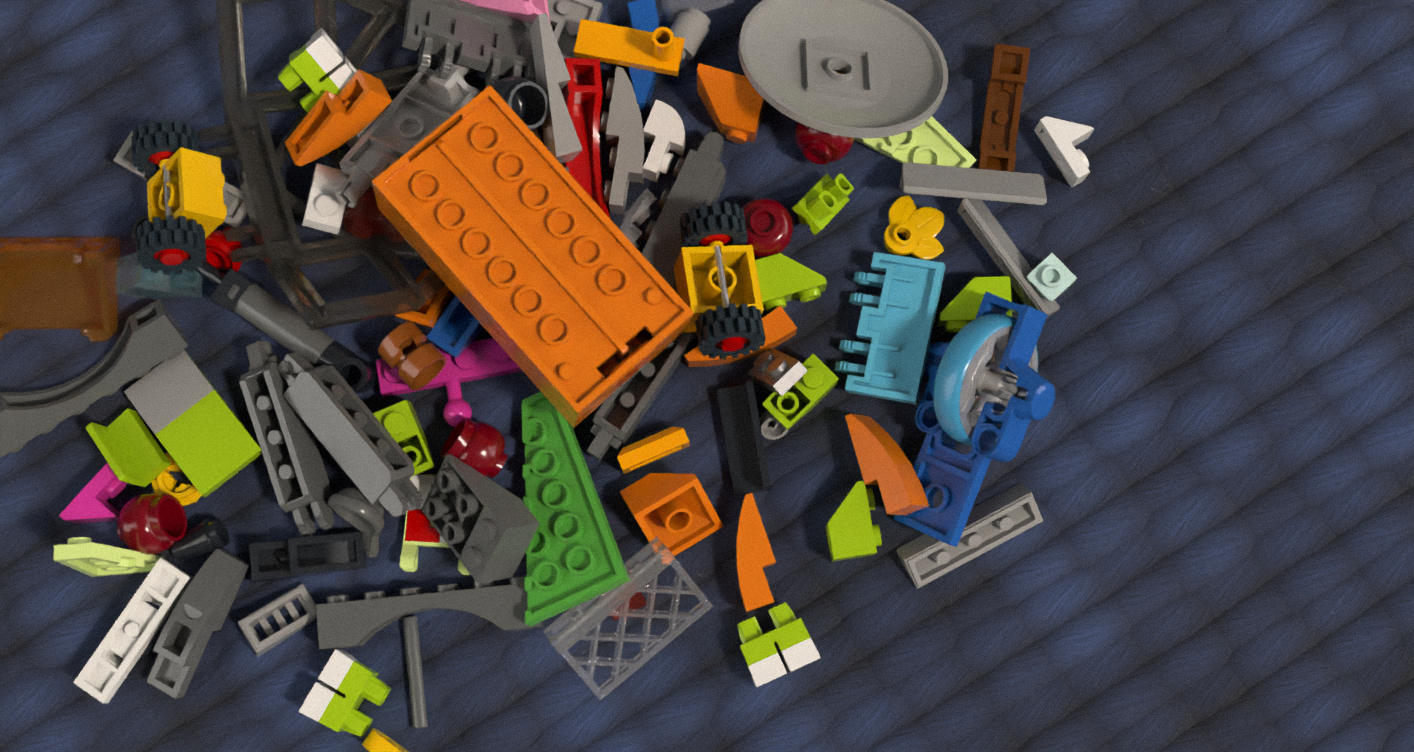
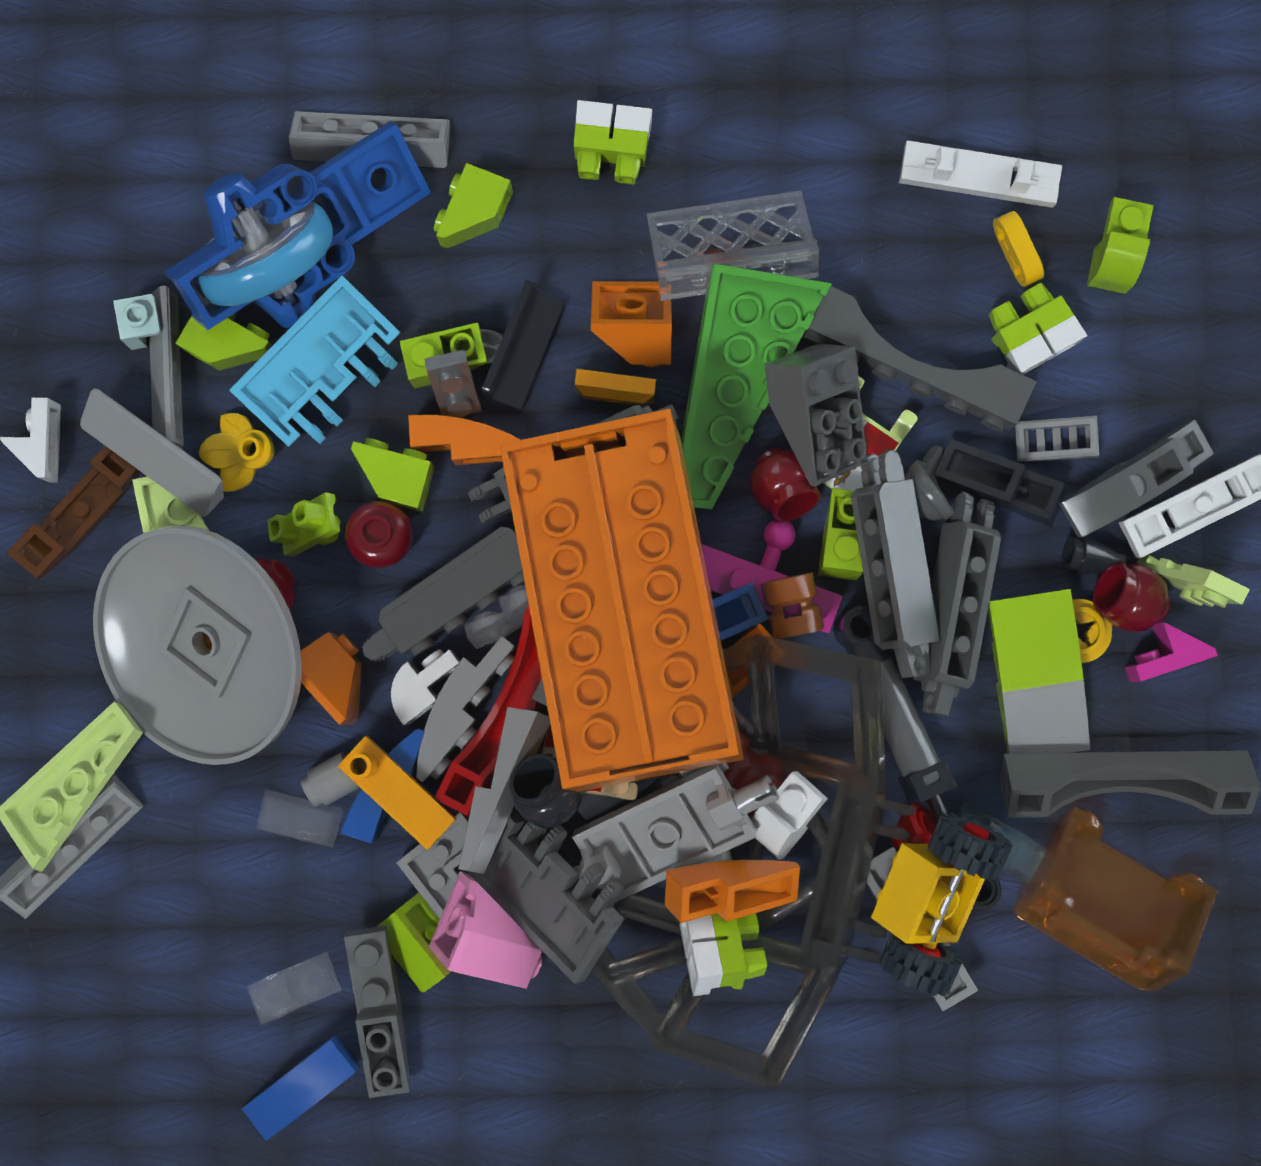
camera: 145 degrees left, 5 degrees up
lime panel [85,408,171,487] -> none
dark grey bar [402,616,428,729] -> none
brick [674,201,766,359] -> none
orange slope [736,493,776,613] -> none
orange slope [845,414,929,515] -> none

